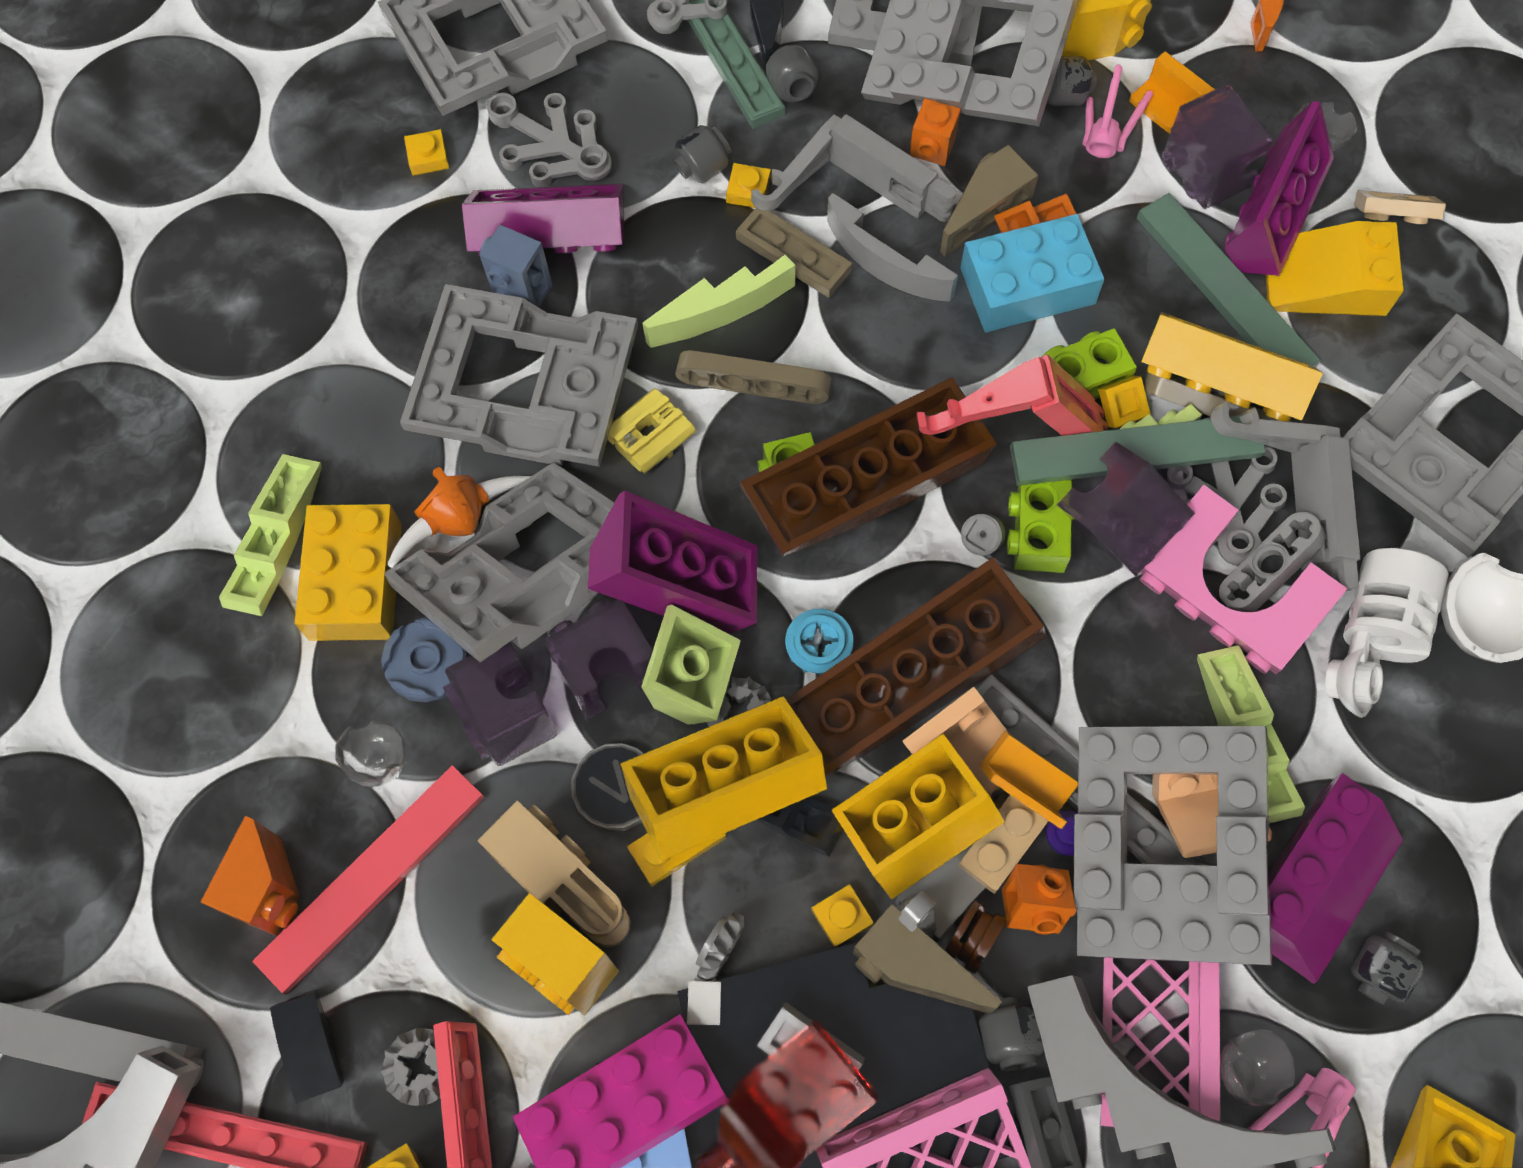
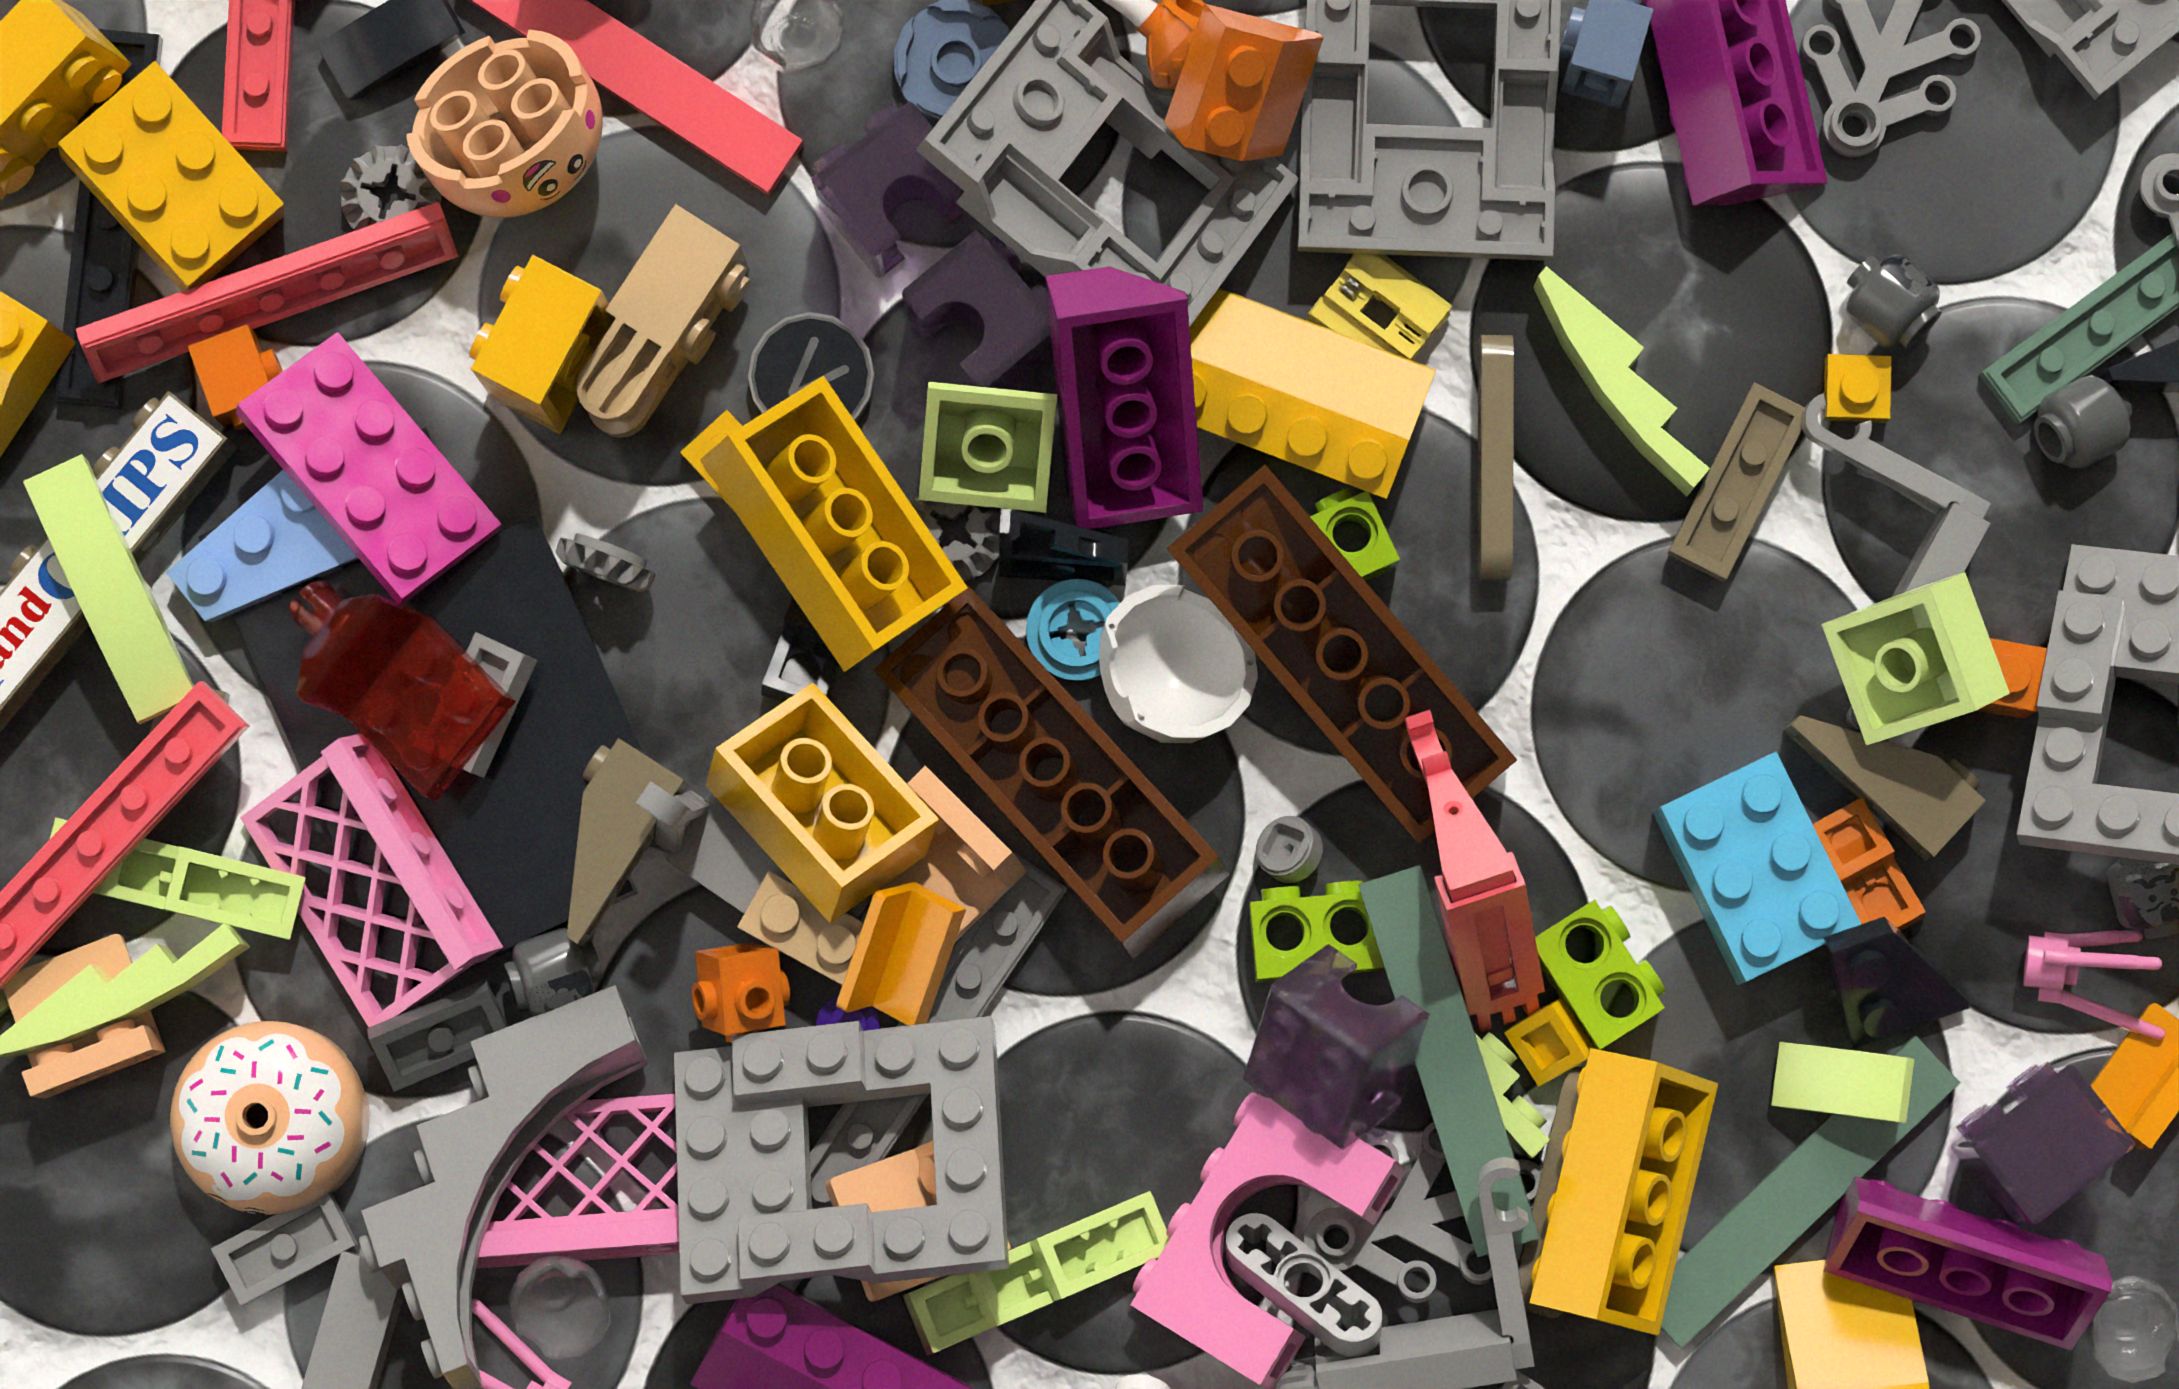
camera: 80 degrees right, 15 degrees up
white sticker [687,981,721,1025] -> none
yellow plate [811,884,874,948] -> none
light grey slope [827,193,958,302] -> none
reddish brown wheel [945,899,1007,975] -> none
none -> light nougat cylinder [407,30,603,218]
none -> black wing [999,508,1129,586]
none -> white cylinder [1099,585,1258,743]
none -> orange slope [1164,3,1324,162]
none -> yellow slope [1189,288,1436,499]
none -> yellowish green slope [1771,1042,1915,1123]
none -> yellowish green slope [1822,572,2010,746]
none -> black wing [1823,916,1969,1049]

